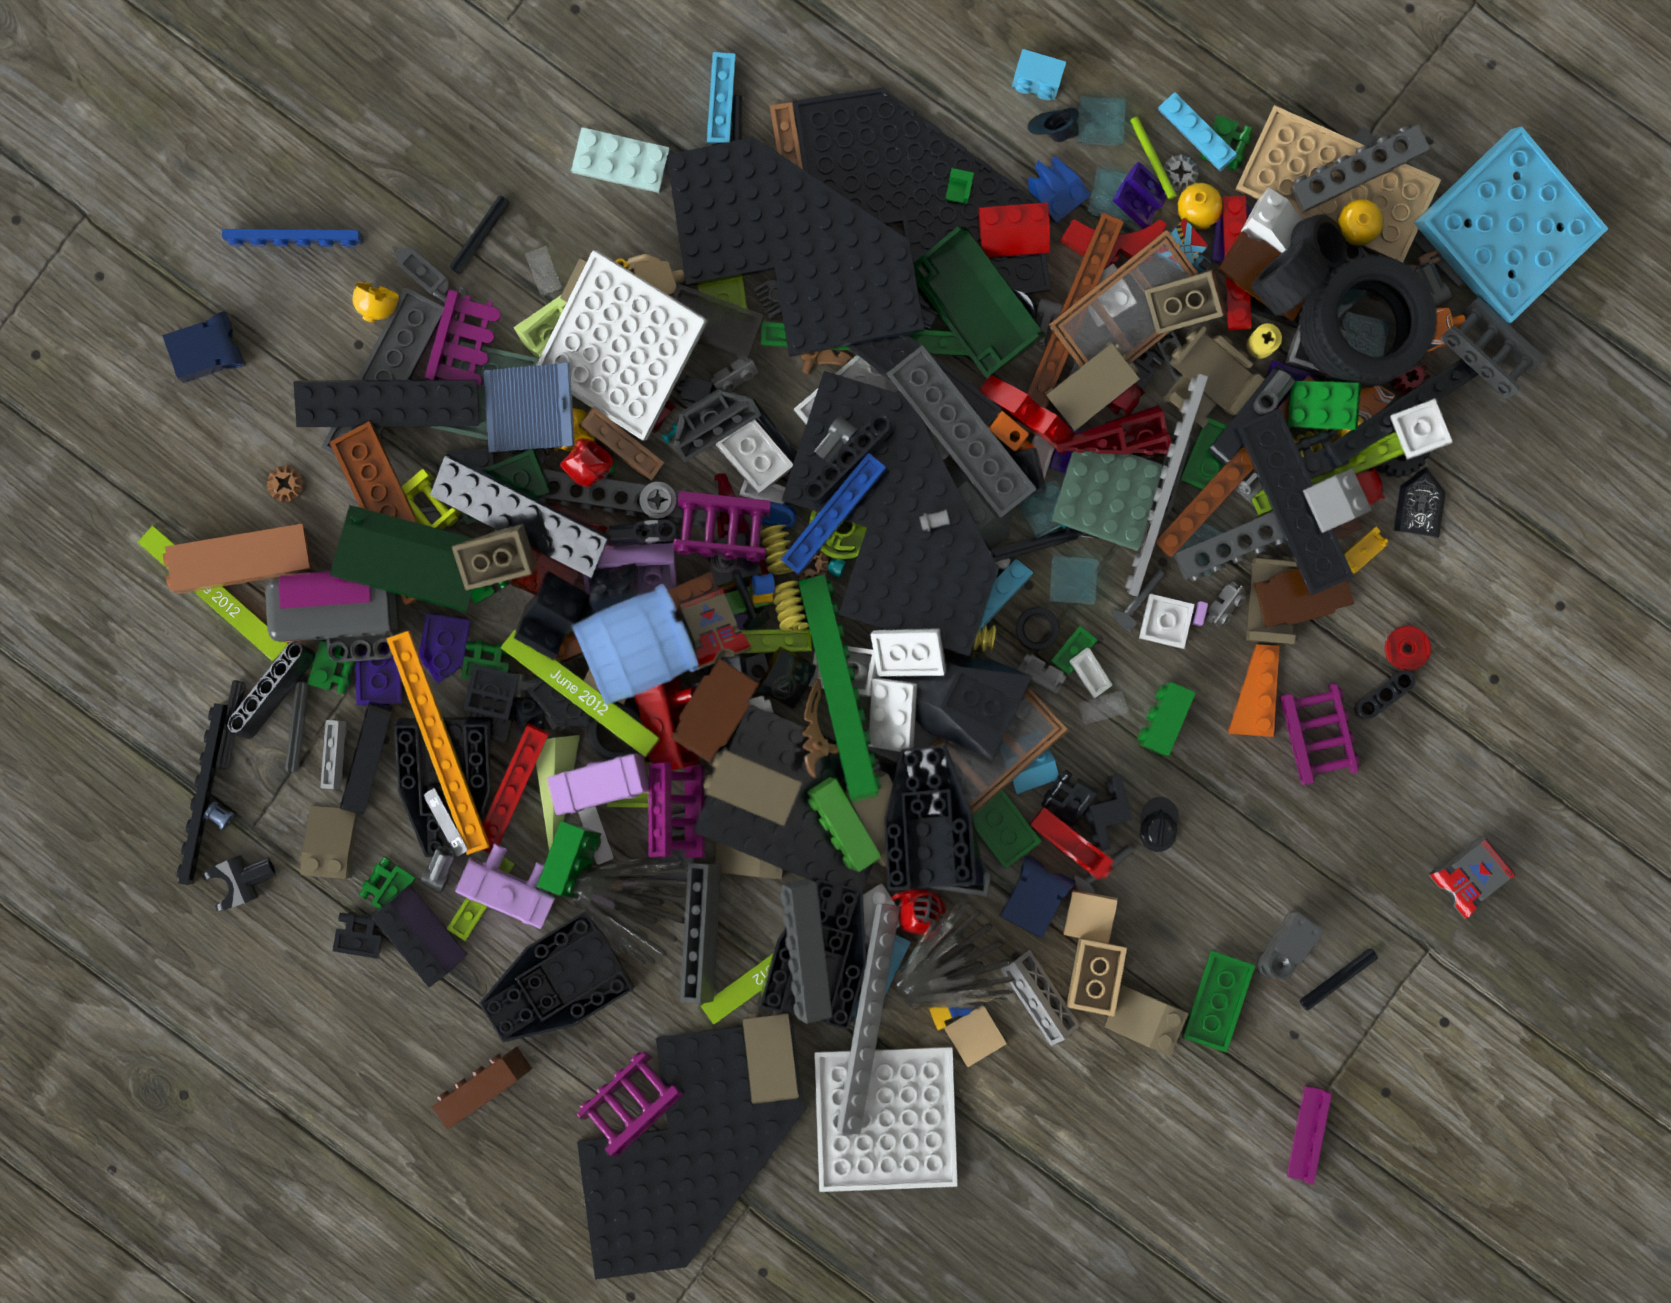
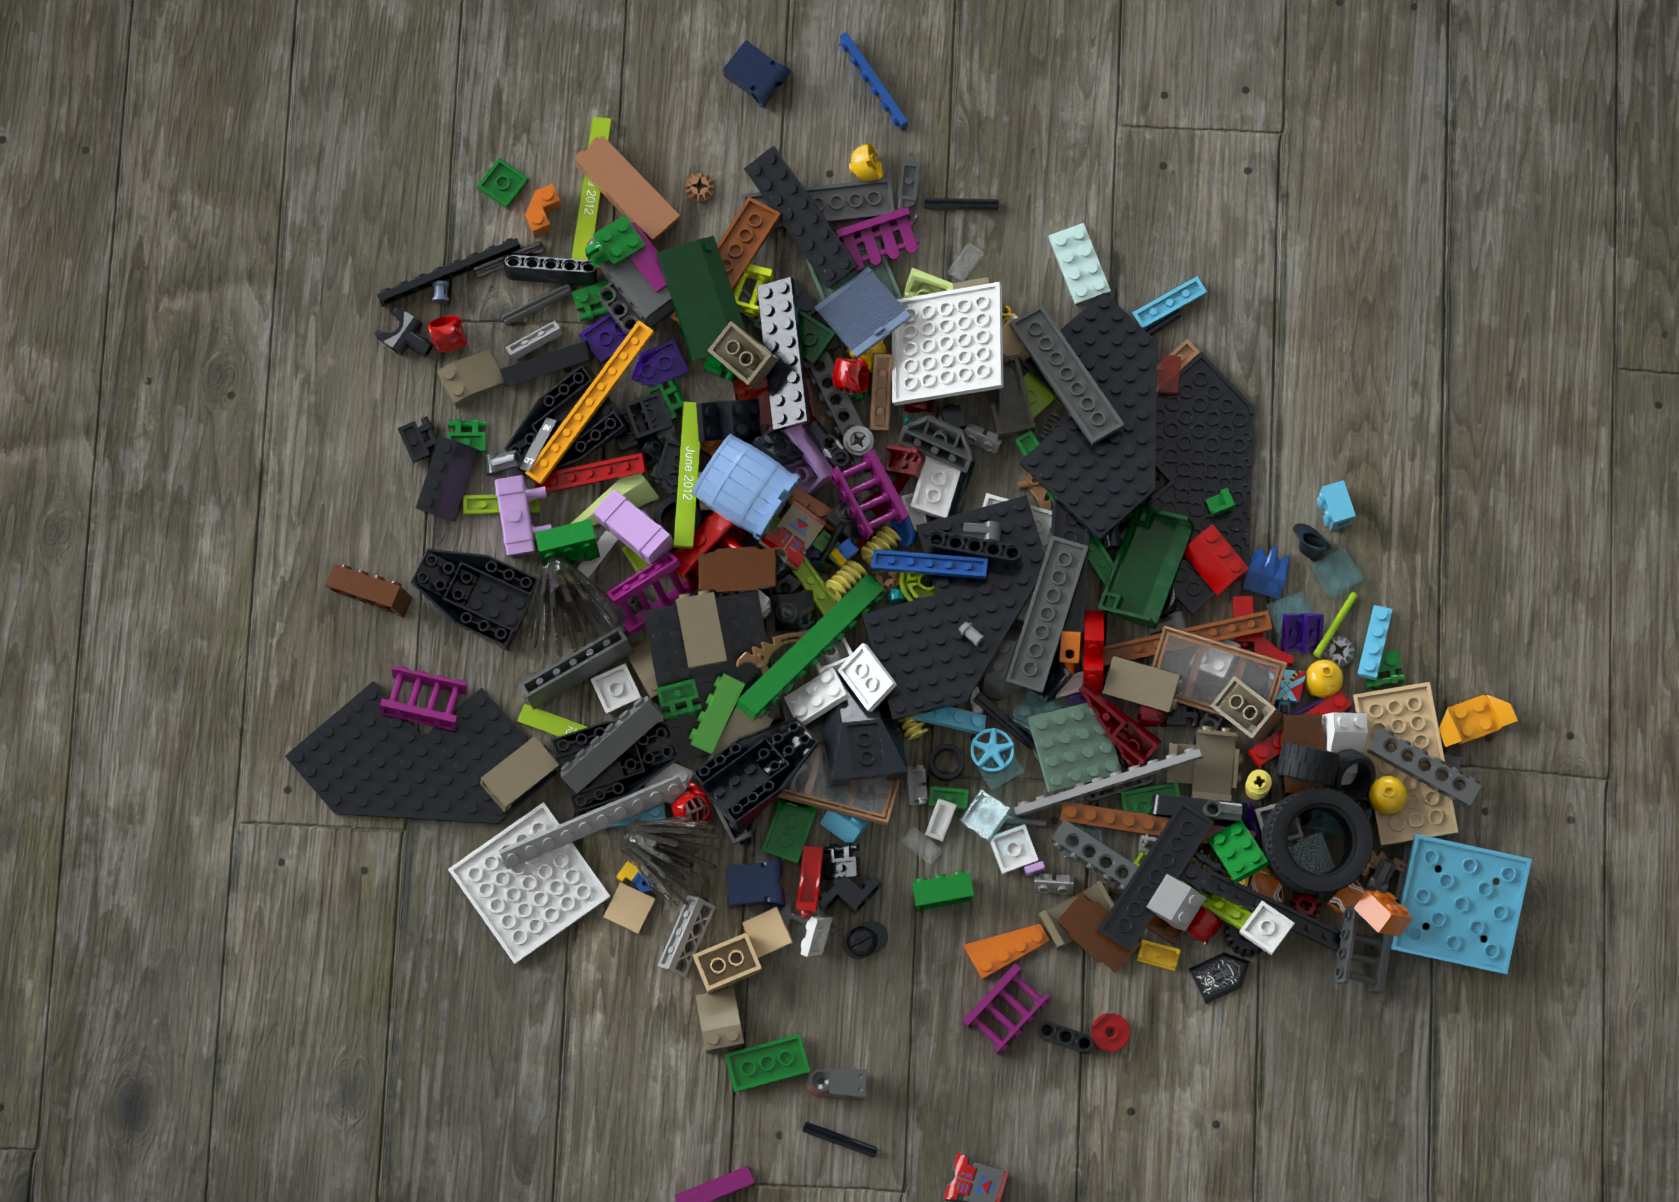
camera: 55 degrees right, 10 degrees down
none -> red piece [428,315,468,353]
none -> green tile [477,158,529,209]
none -> orange brick [525,183,562,238]
none -> green plate [585,215,646,267]
none -> white plate [590,663,641,715]
none -> green plate [656,678,702,720]
none -> white plate [801,915,833,957]
none -> dark red bracket [884,444,926,478]
none -> clear light blue plate [959,789,1012,842]
none -> medium azure wheel [971,728,1014,772]
none -> dark grey plate [1009,304,1125,445]
none -> clear red tile [1159,354,1181,394]
none -> orange brick [1354,890,1413,936]
none -> light orange piece [1439,695,1518,747]

